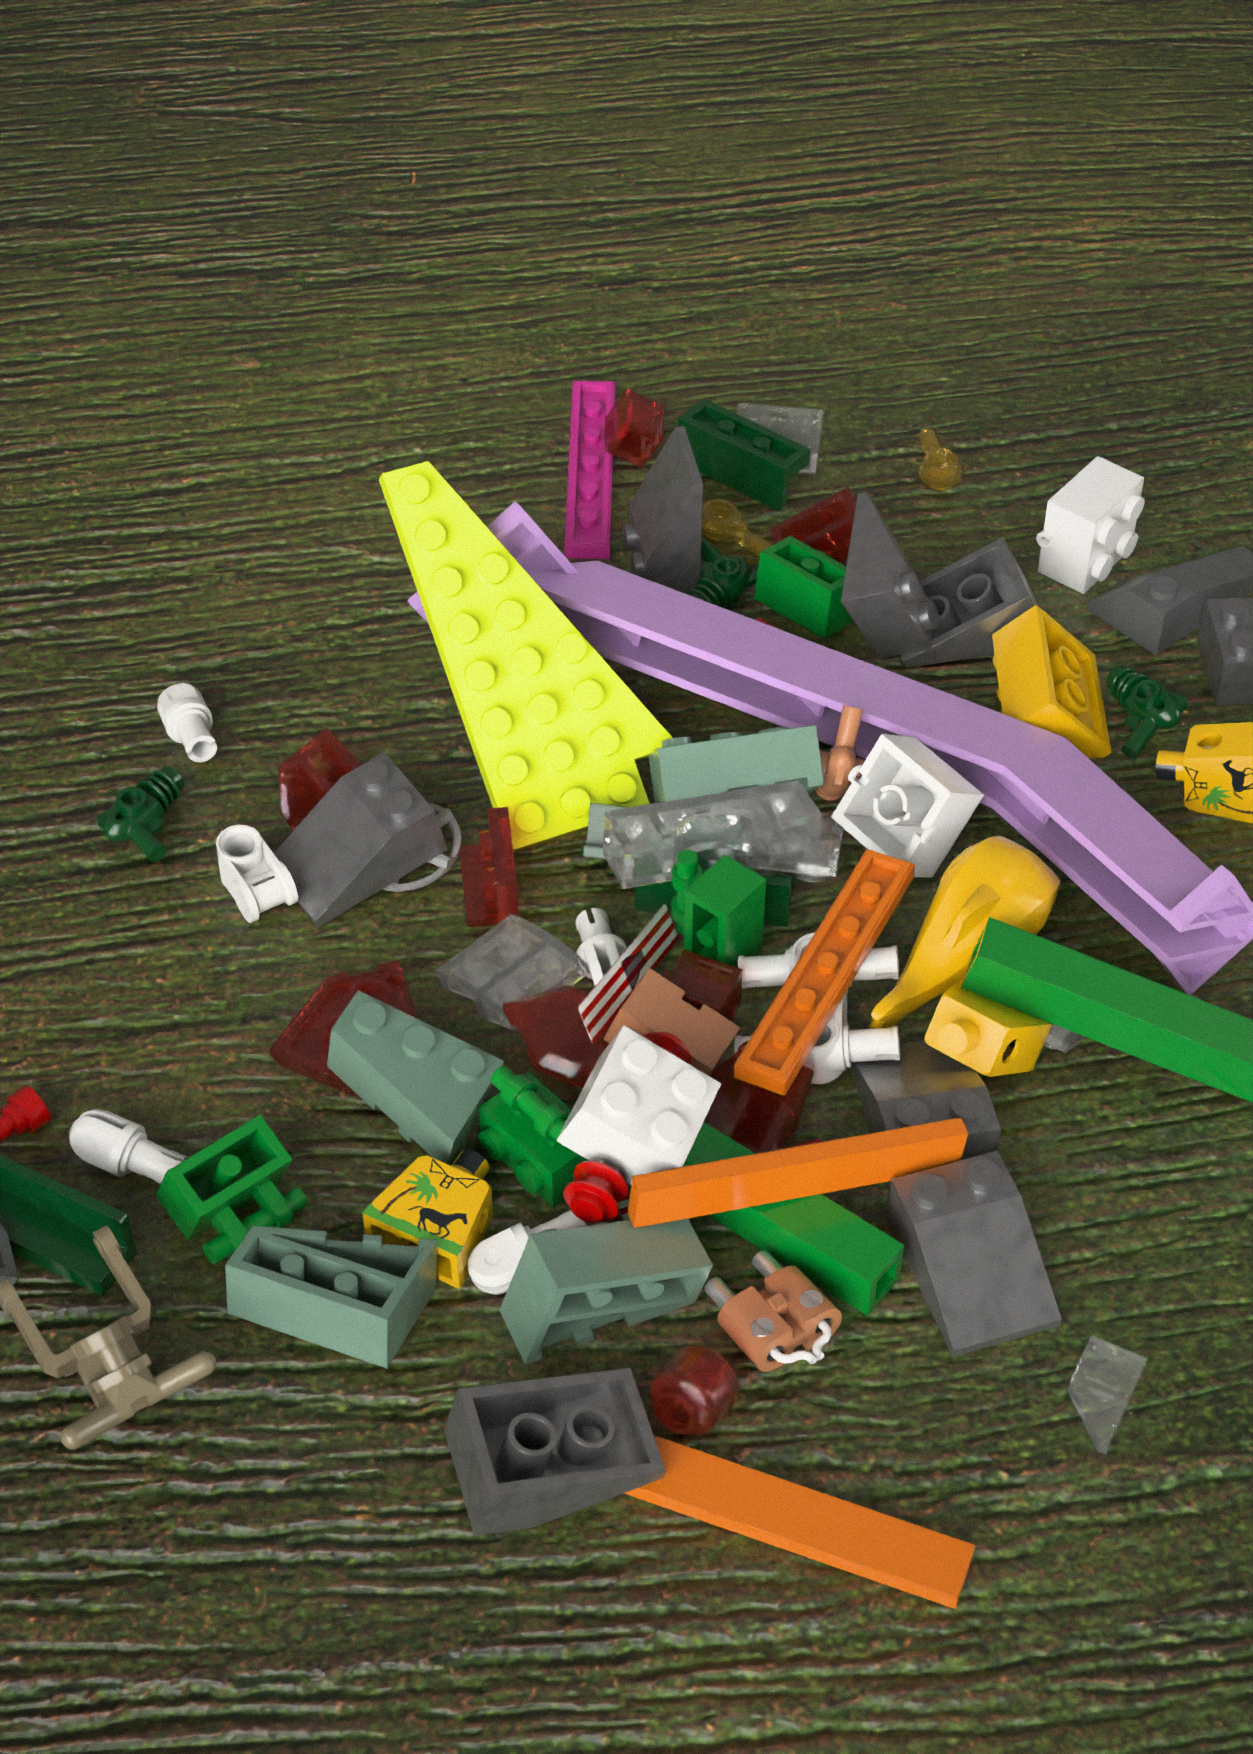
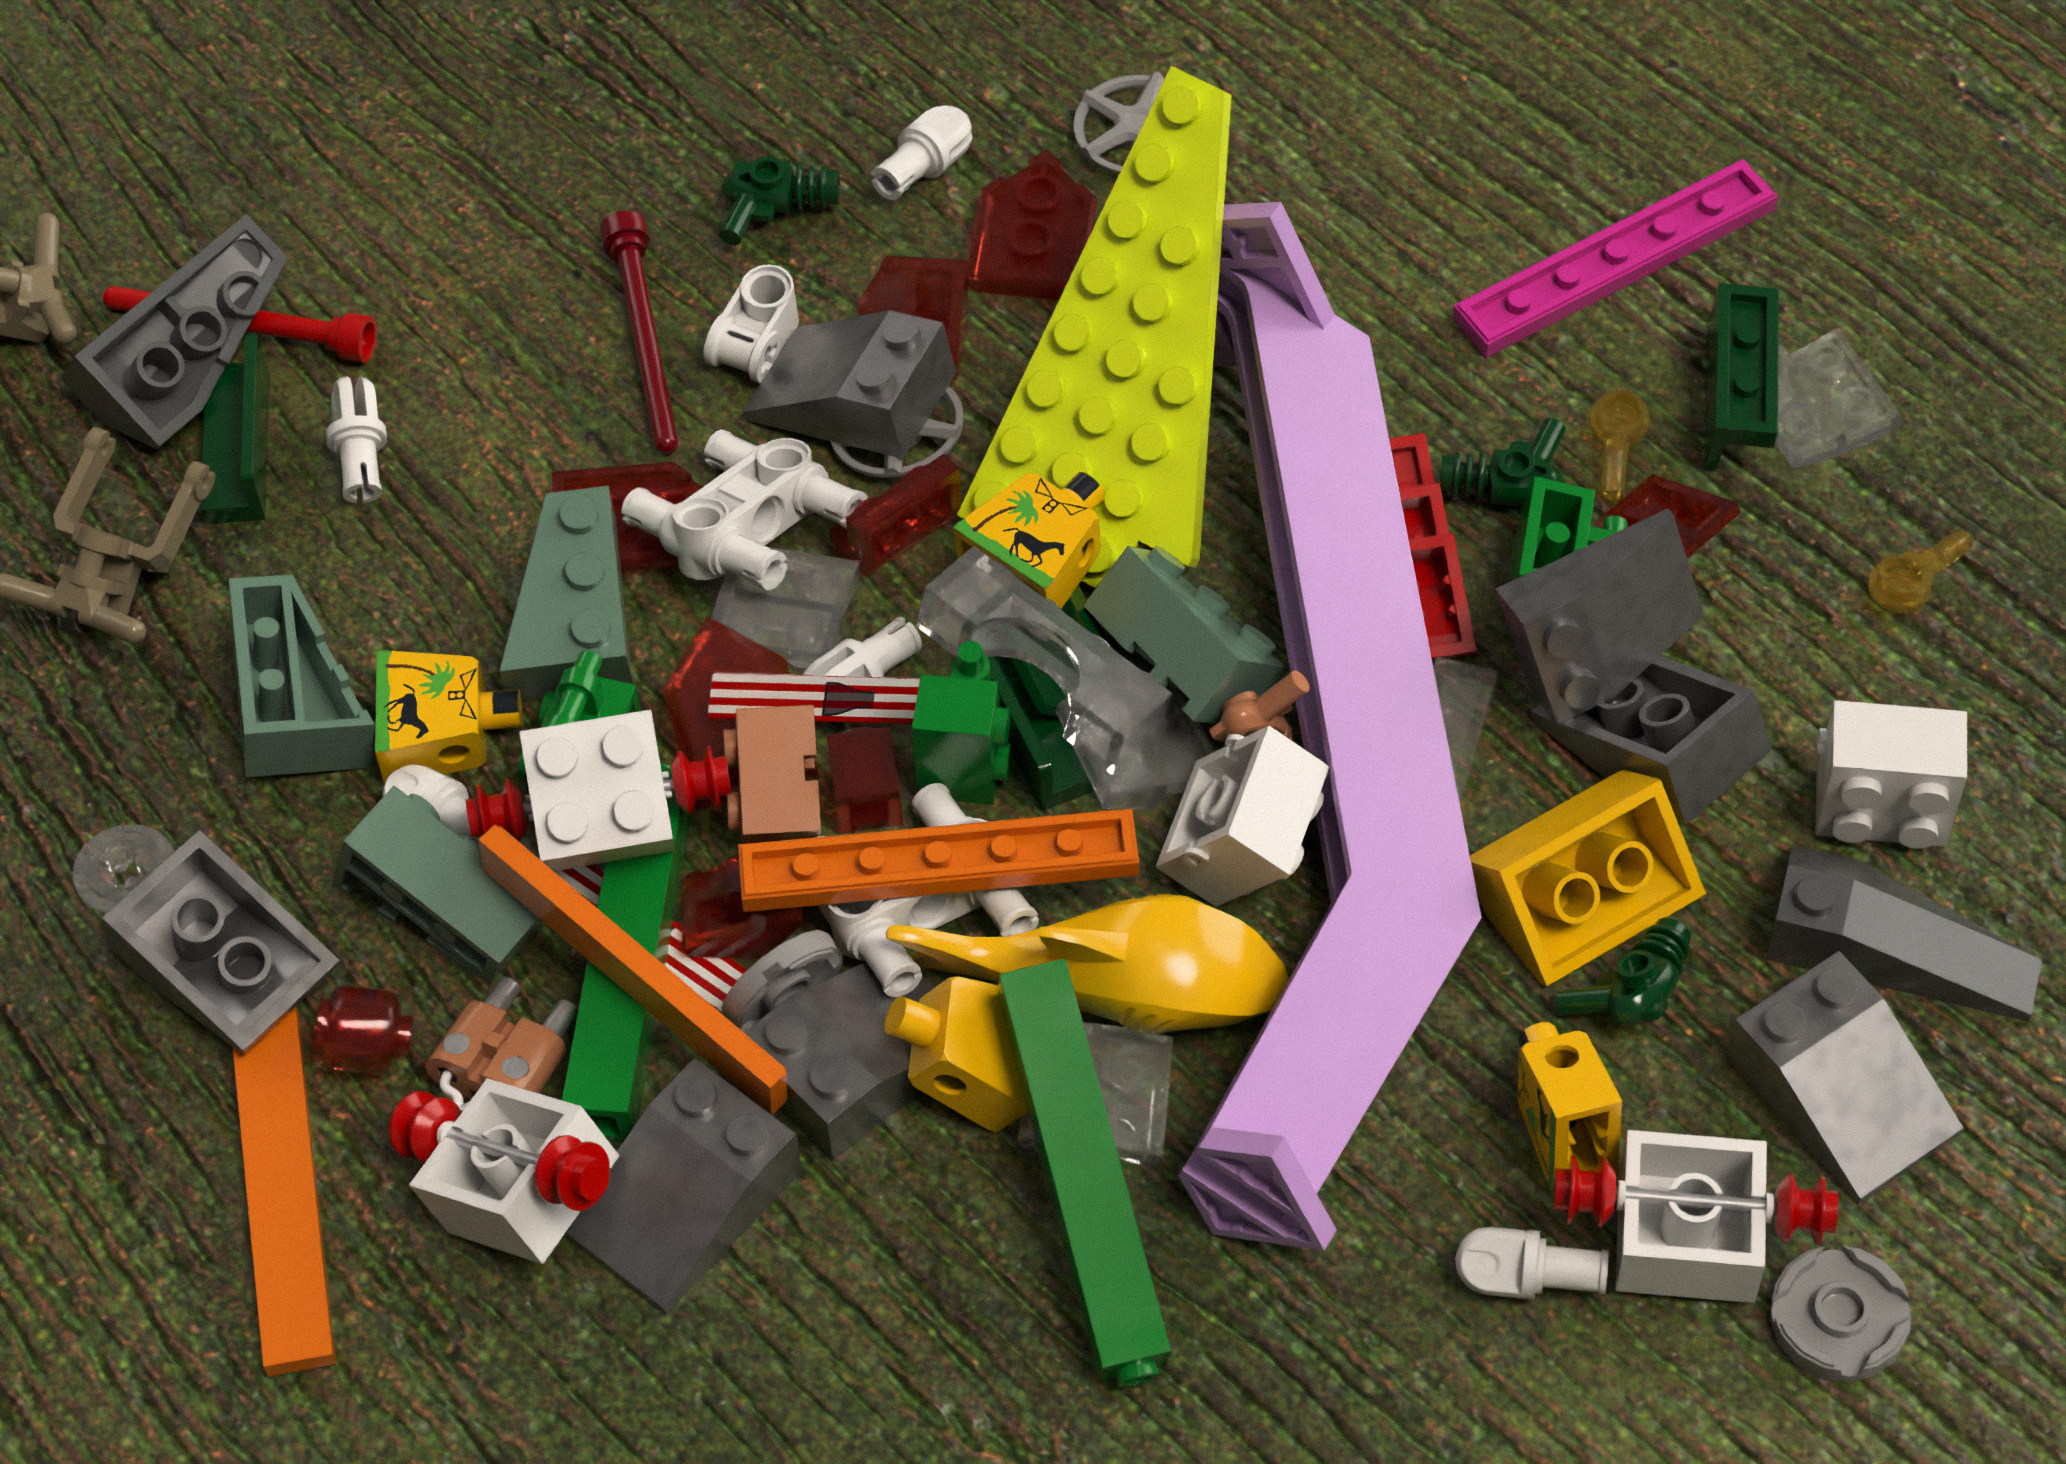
camera: 60 degrees right, 10 degrees up
green brick [155,1115,308,1265] -> none
clear red brick [604,388,664,468] -> none
flat silver slope [622,426,703,593] -> none
clear tile [1068,1335,1147,1455] -> none
none -> clear gear [73,824,175,915]
none -> white brick [389,1079,620,1264]
none -> dark red piece [600,210,678,455]
none -> white piece [621,430,869,590]
none -> light grey tile [722,930,843,1032]
none -> yellow torso [953,472,1105,624]
none -> clear red tile [964,149,1097,300]
none -> light grey wheel [1074,72,1164,175]

